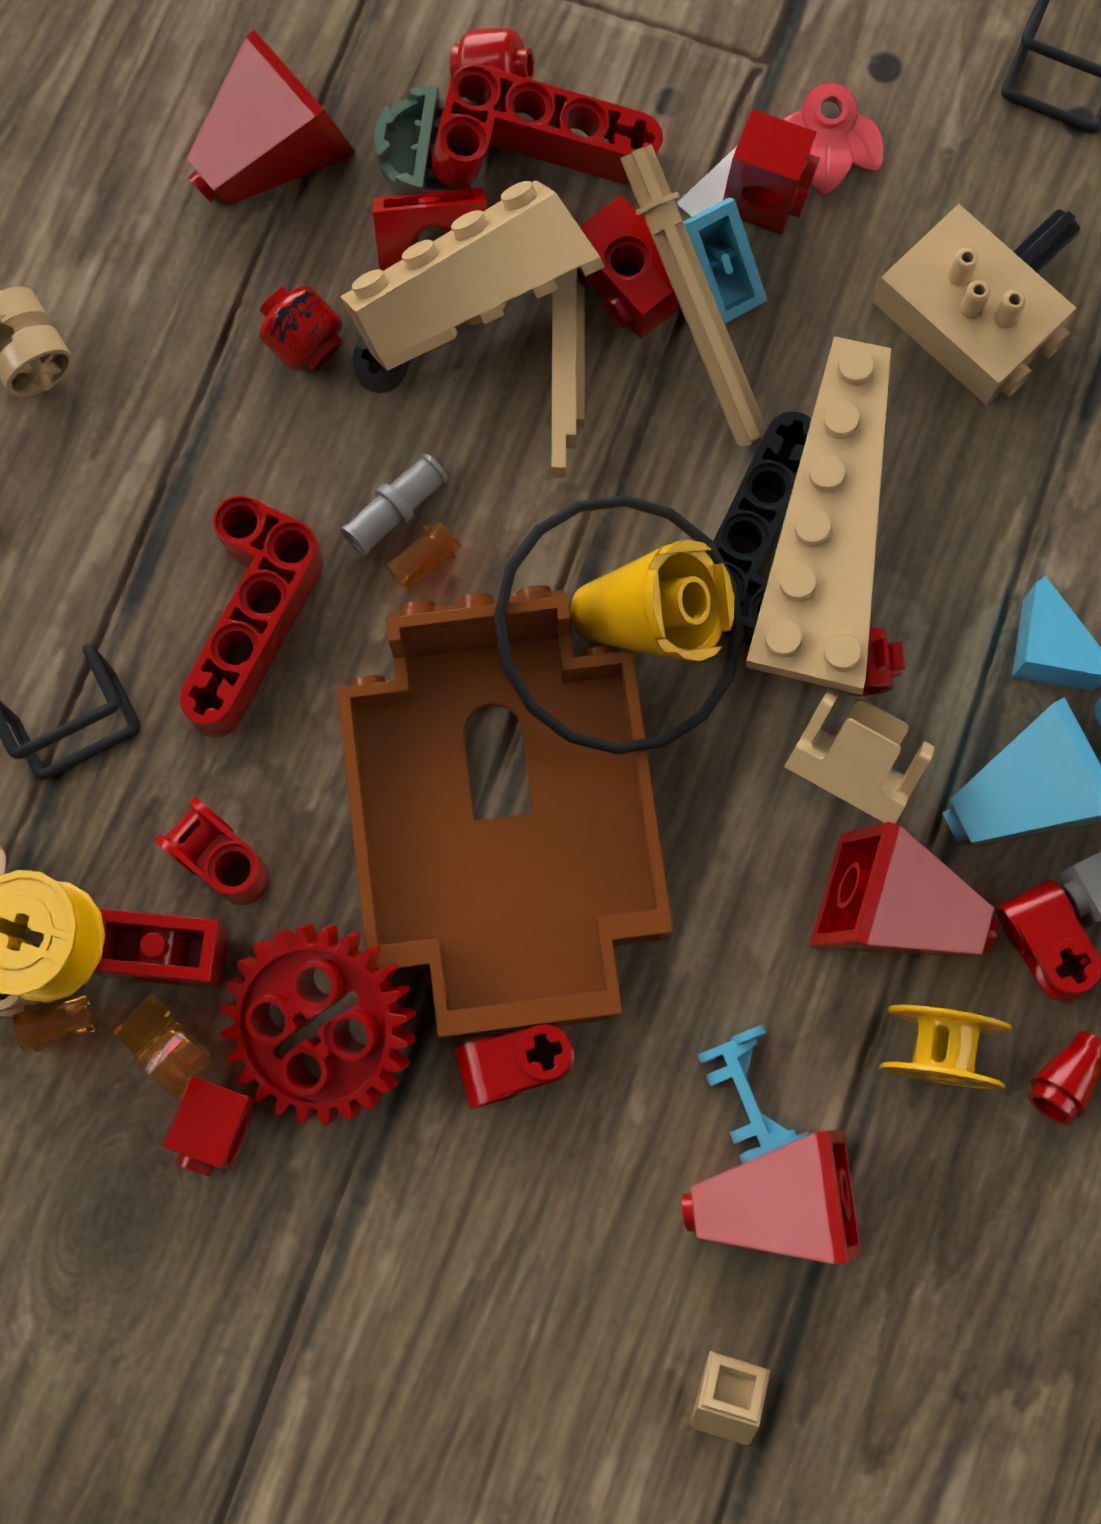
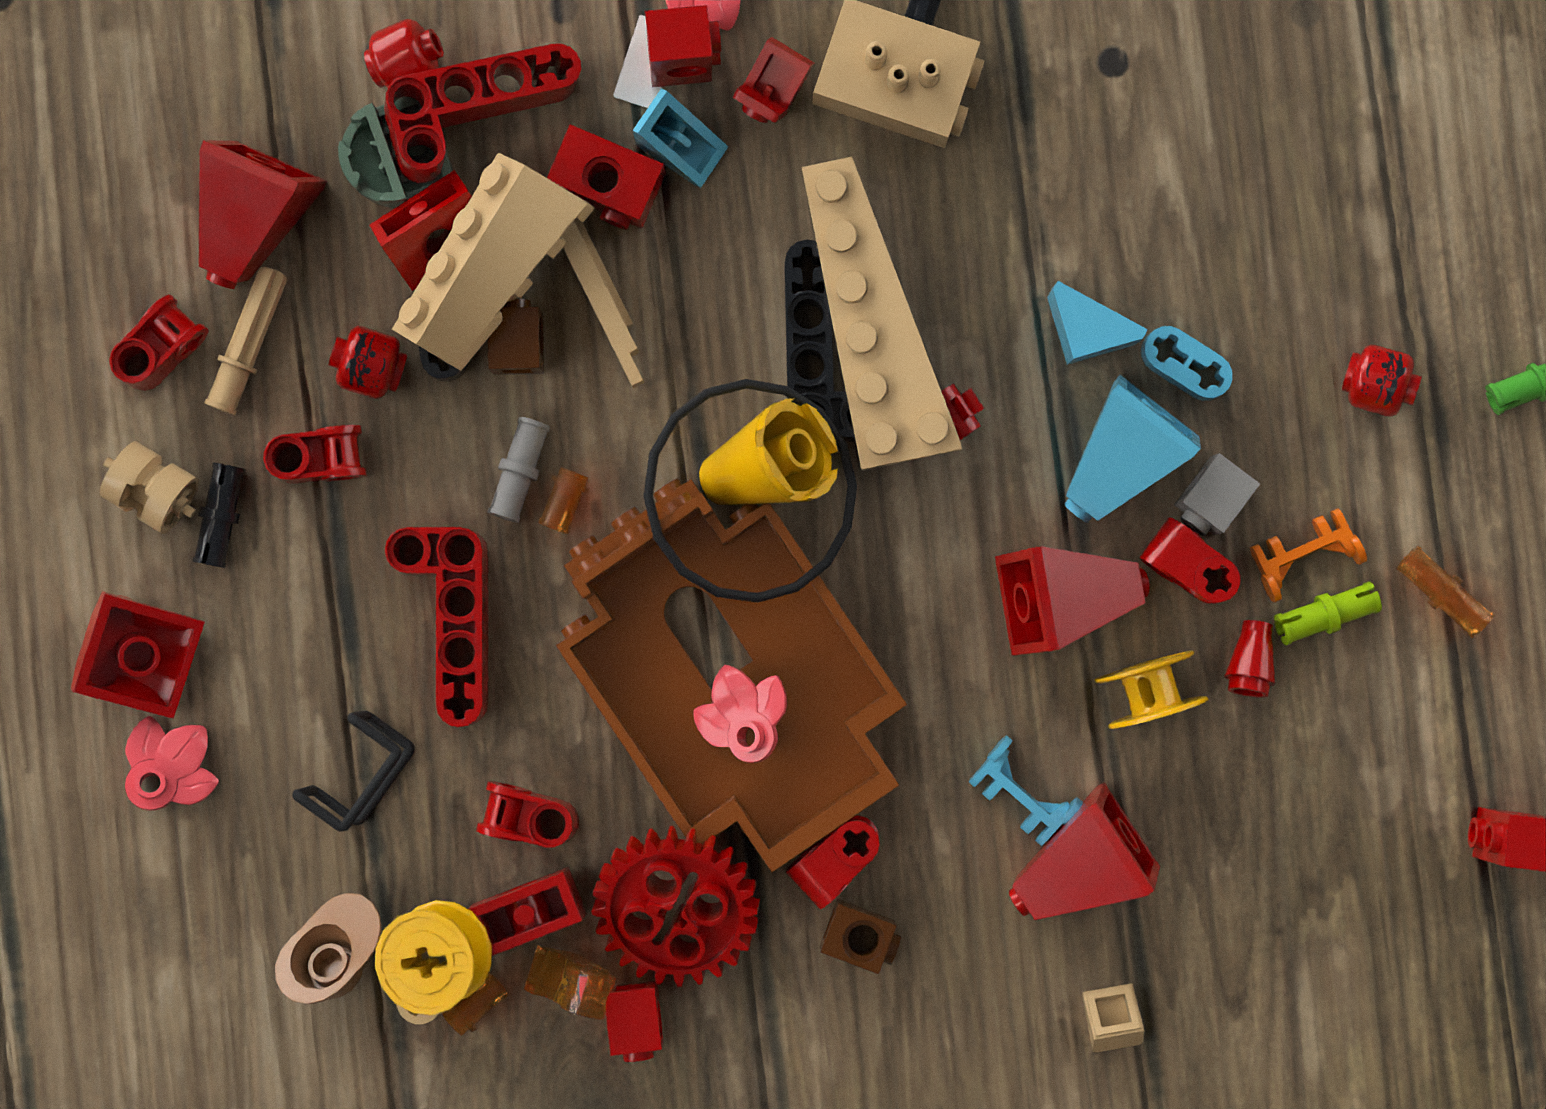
camera: 30 degrees left, 10 degrees up
tan axle [620,145,767,447] -> none
tan panel [784,689,935,824] -> none
none -> red piece [109,294,209,391]
none -> black pin [192,462,246,568]
none -> tan axle [204,267,287,415]
none -> red piece [263,425,367,484]
none -> reddish brown brick [488,299,544,375]
none -> coral plate [693,665,787,763]
none -> red bracket [733,37,815,123]
none -> reddish brown brick [820,899,901,974]

